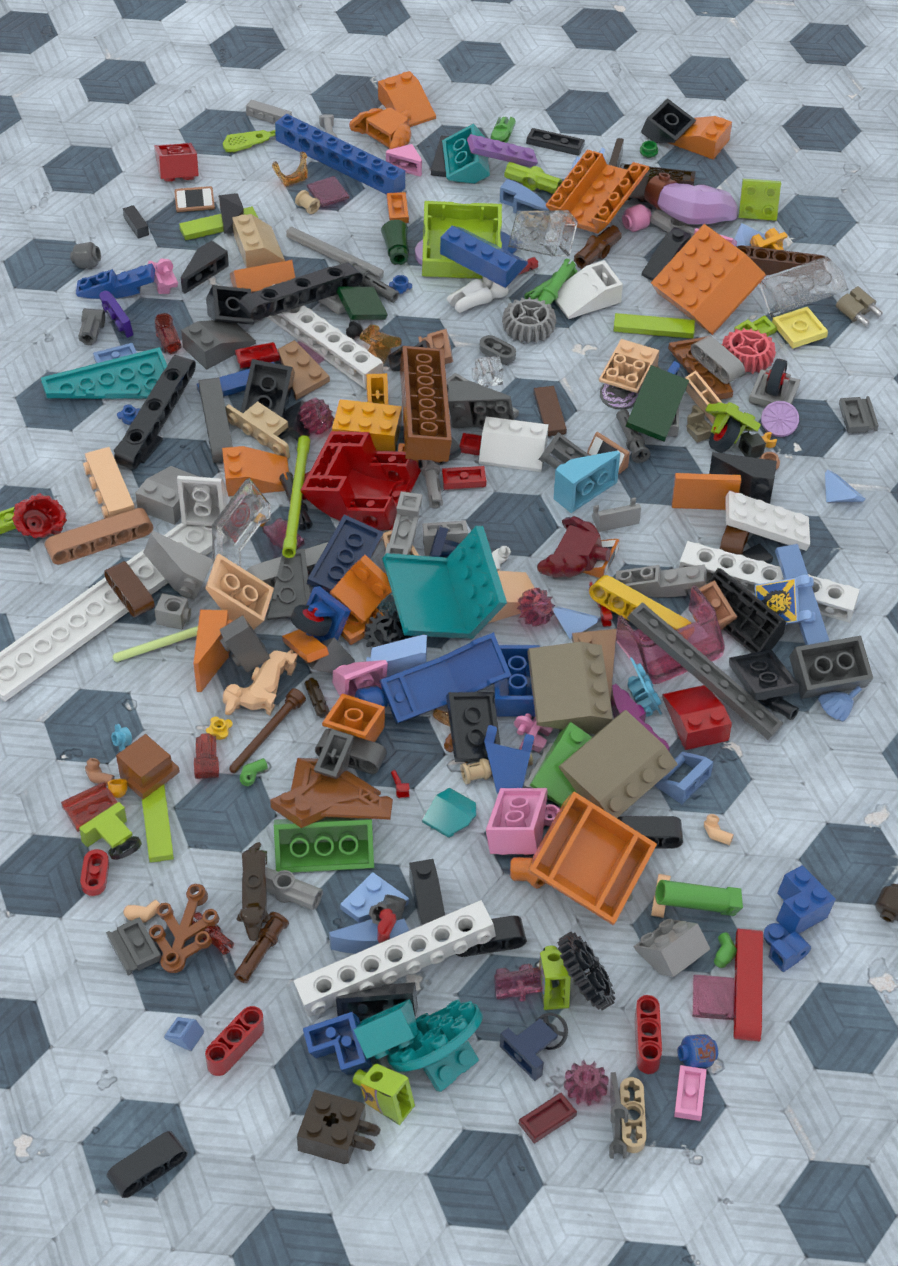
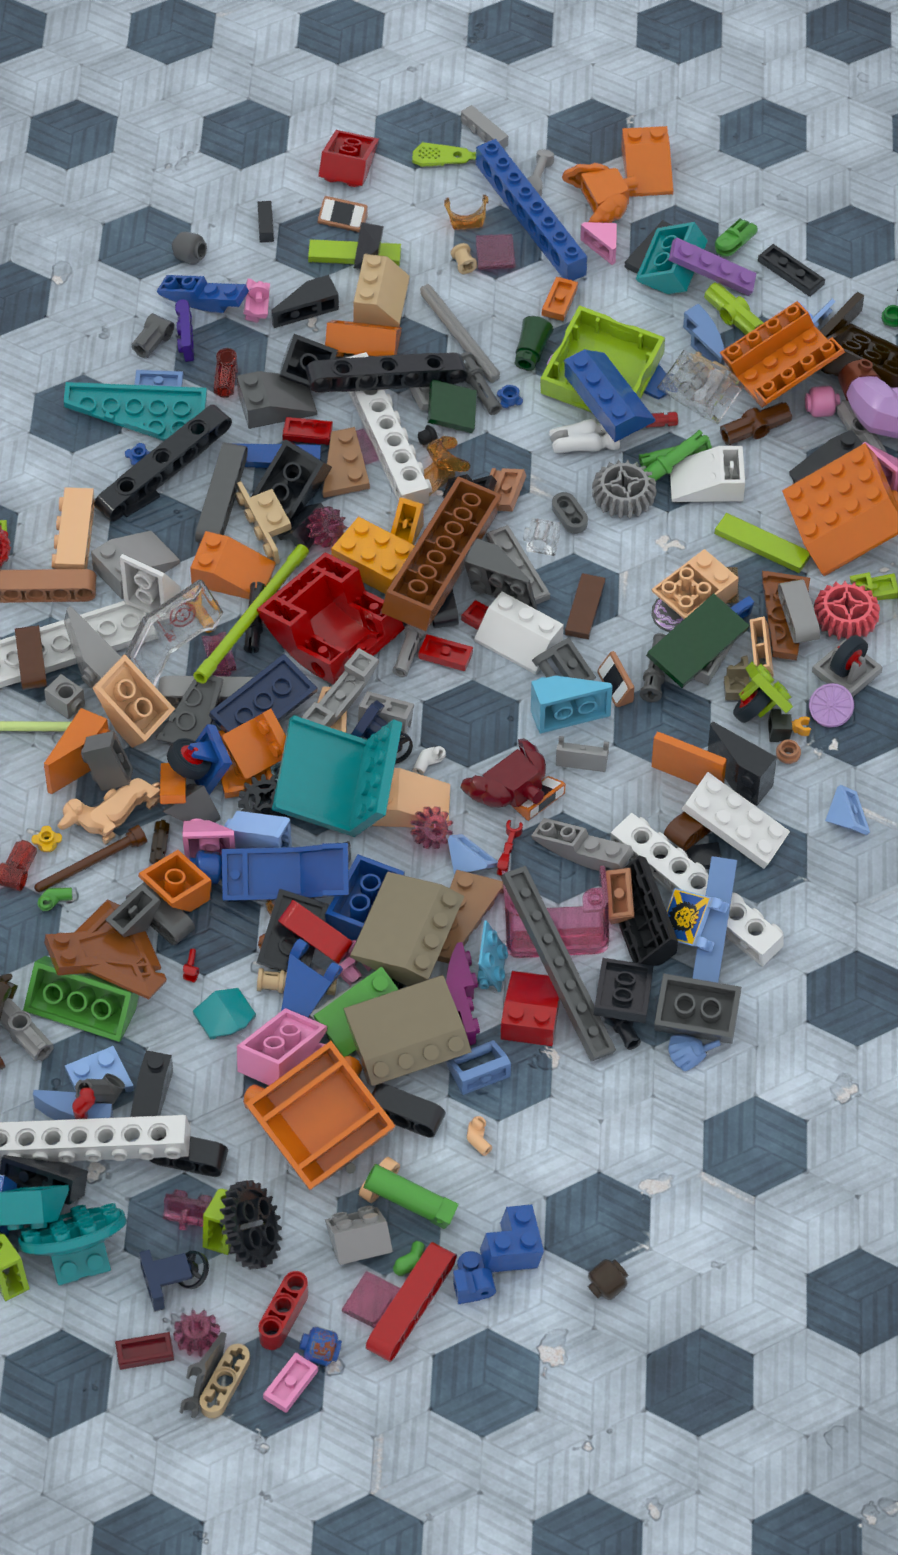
camera: 25 degrees right, 5 degrees up
yellow beam [589,575,694,640] -> none
none -> red beam [278,900,354,964]

